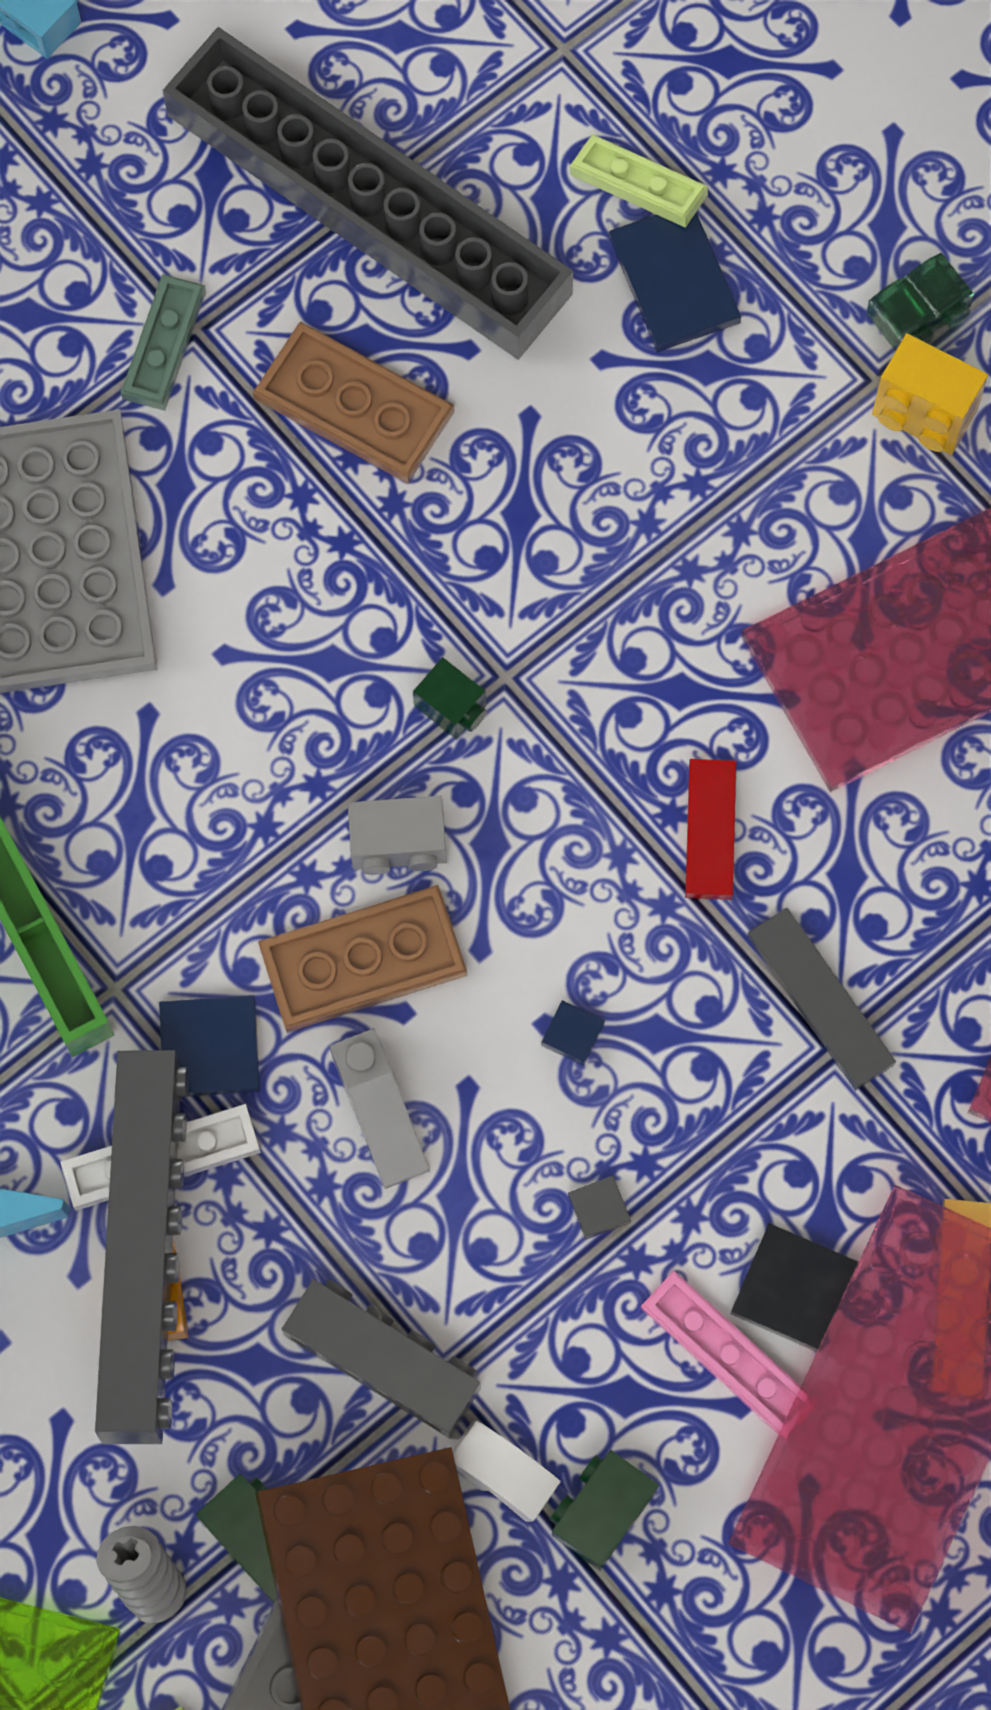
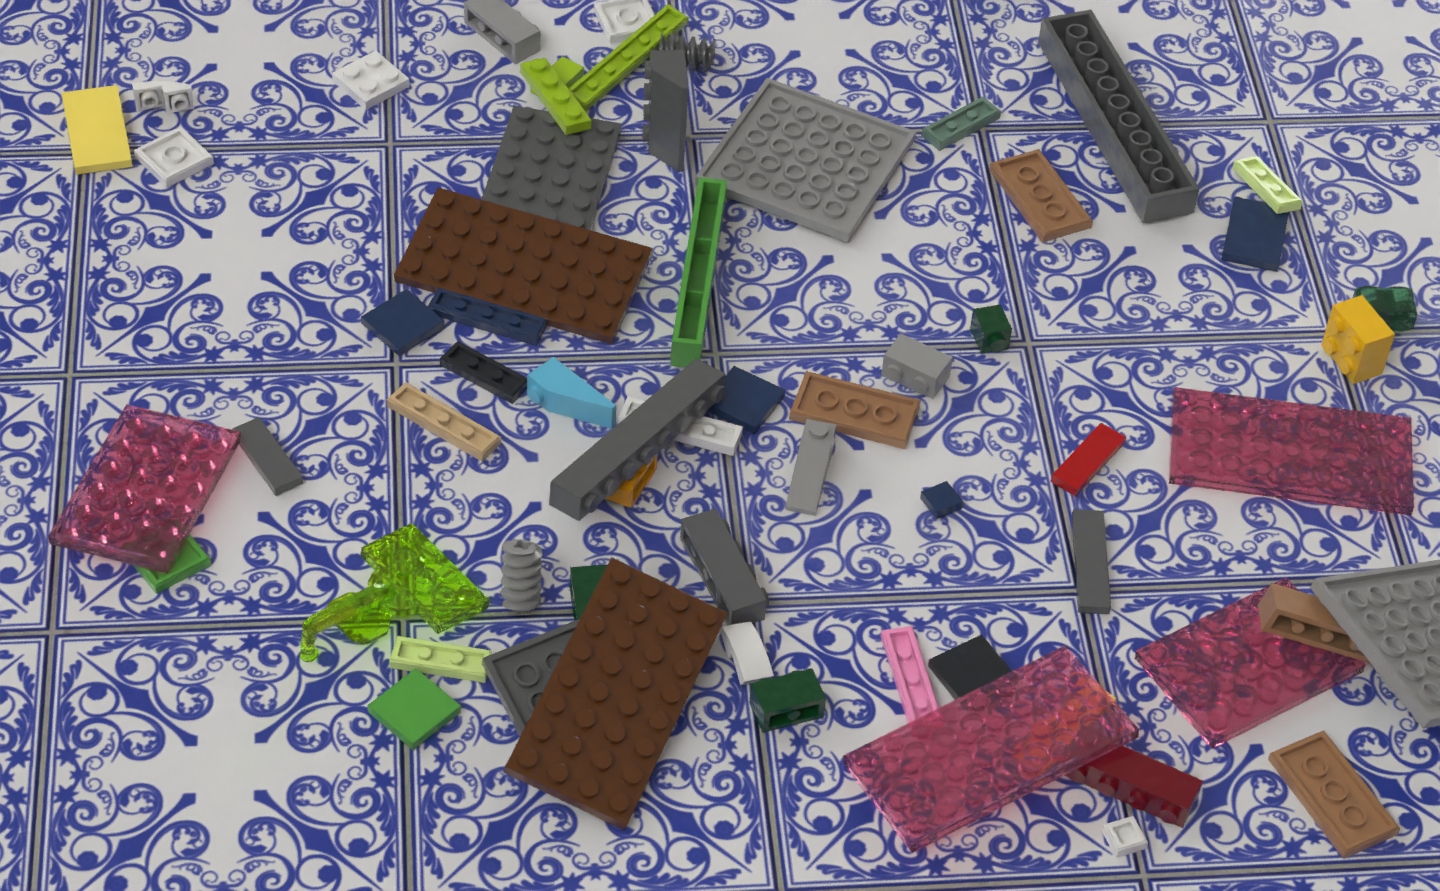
camera: 30 degrees right, 25 degrees down
dark grey tile [568,1176,631,1240] -> none

